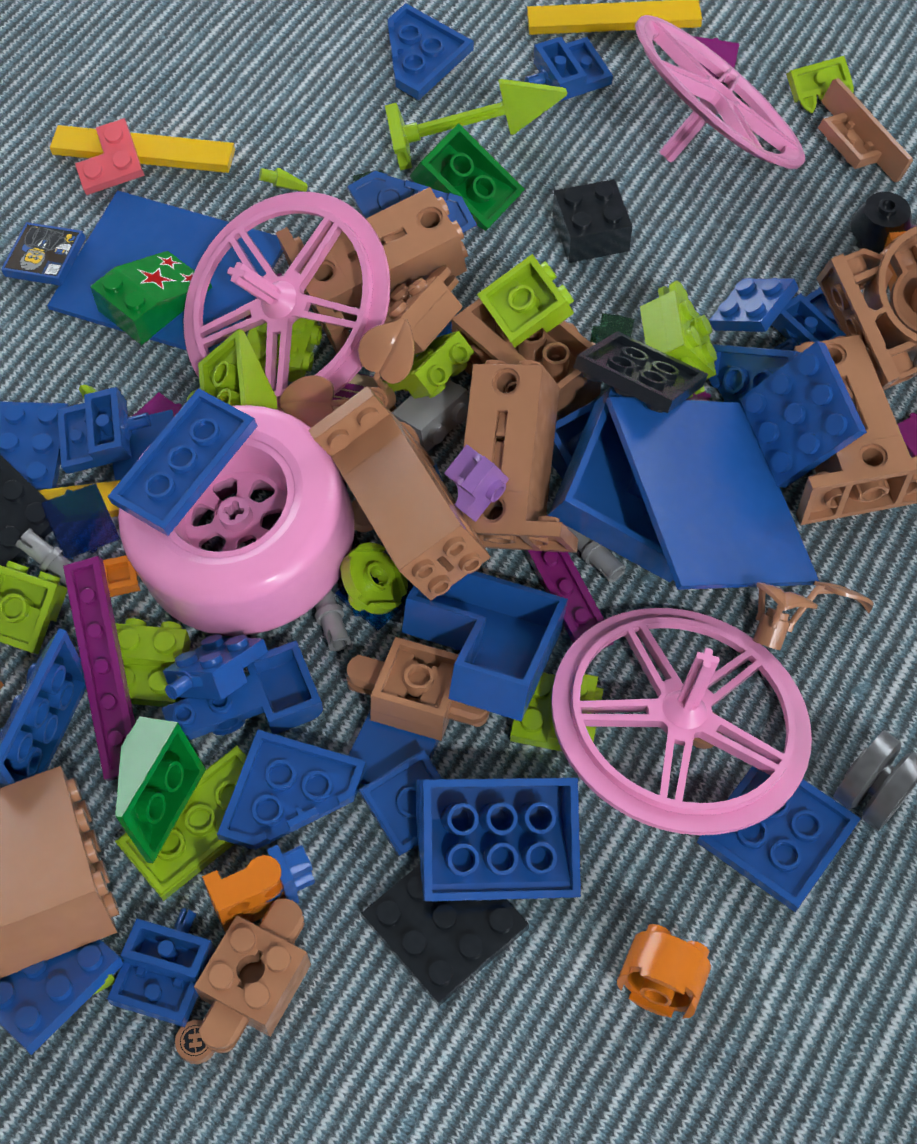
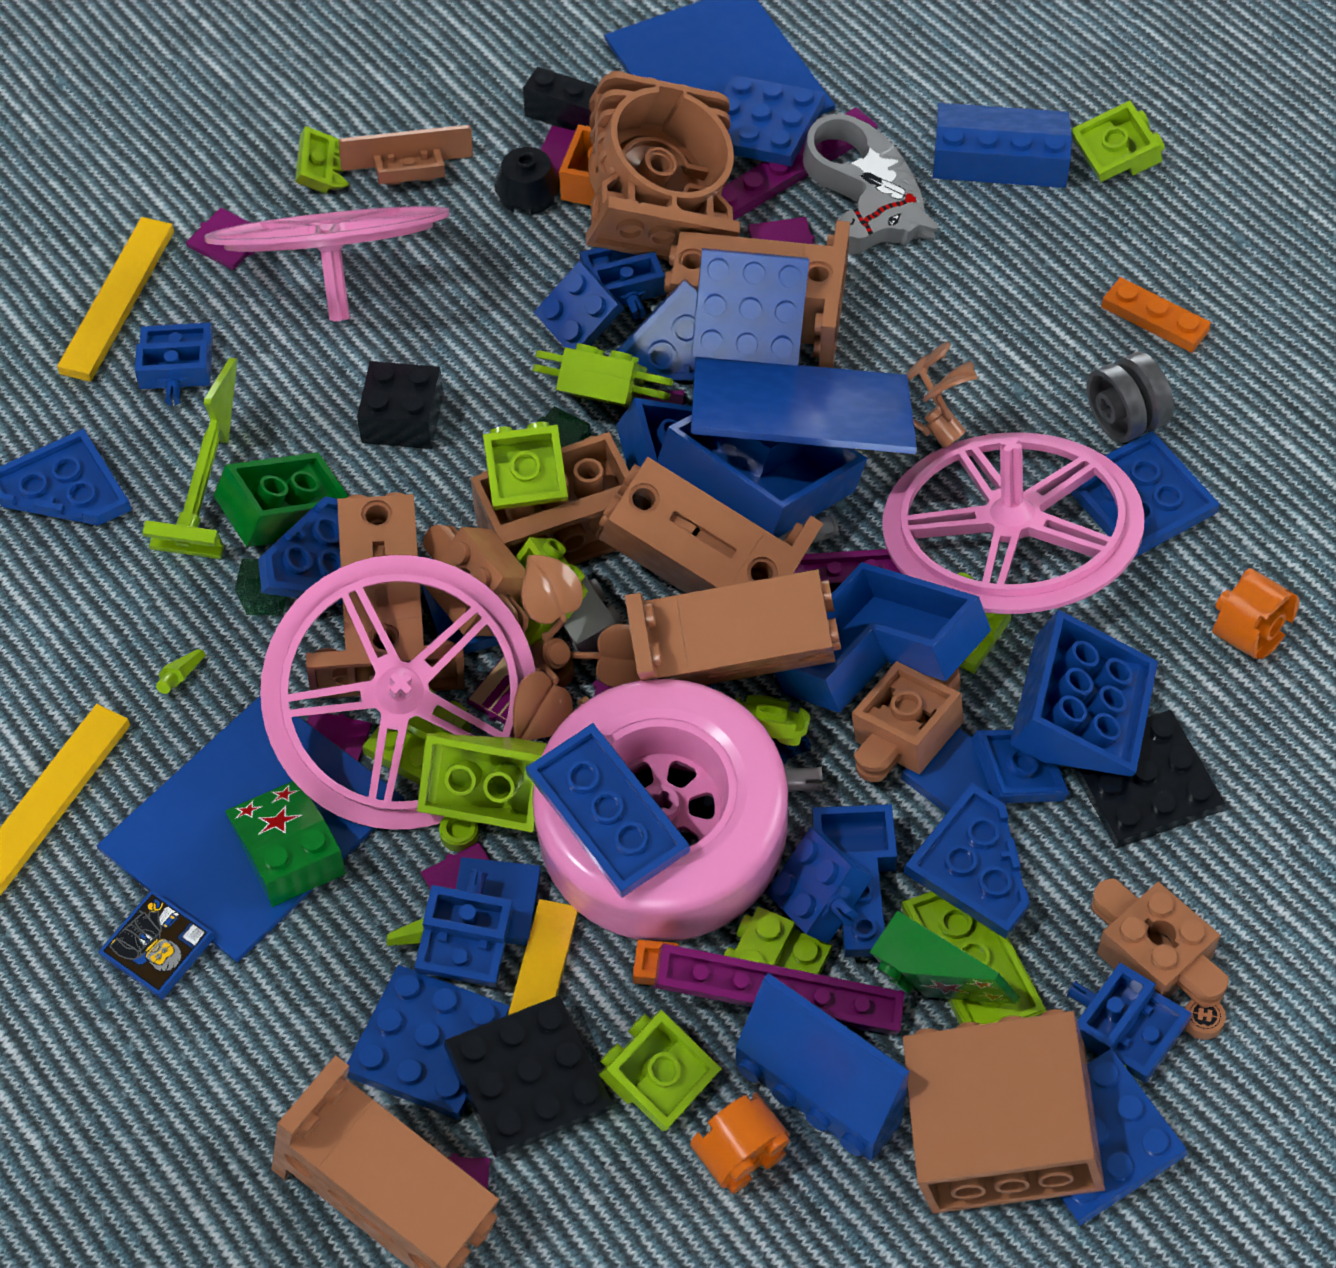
camera: 70 degrees left, 5 degrees down
light grey pin [15,528,72,585] -> none
clear blue piece [41,483,120,559] -> none
coral plate [75,118,145,195] -> none
orange hips [202,845,315,934] -> none
medium lavender brick [444,444,509,522] -> none
black plate [573,331,708,413] -> none

